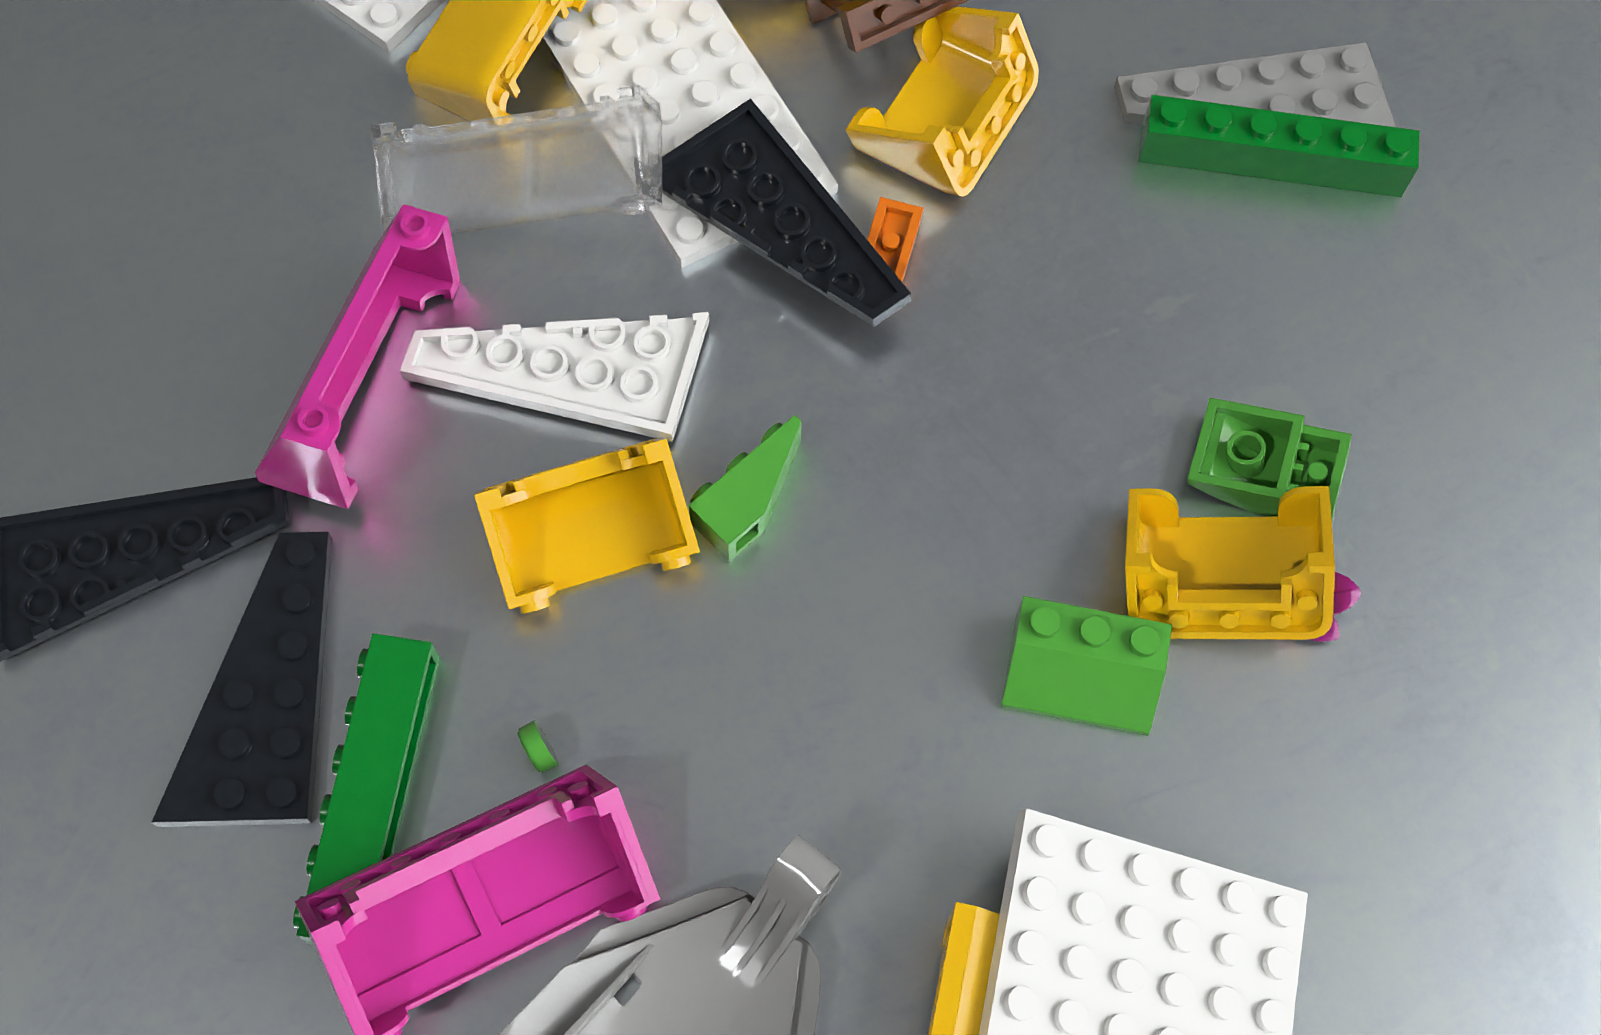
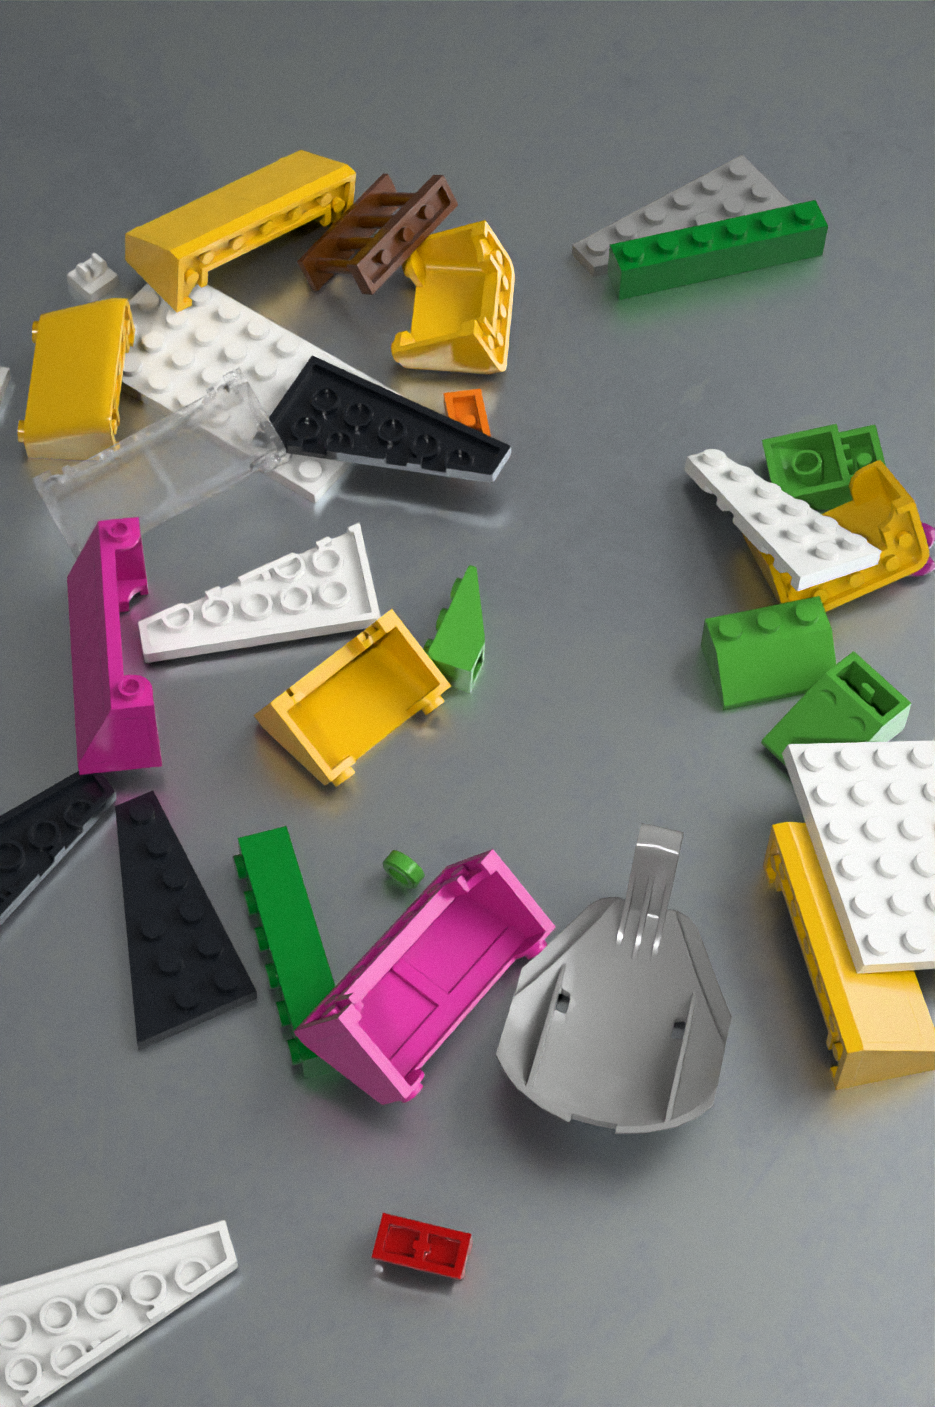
camera: 25 degrees left, 10 degrees down
none -> white wing [684,449,881,591]
none -> bright green slope [761,651,912,766]

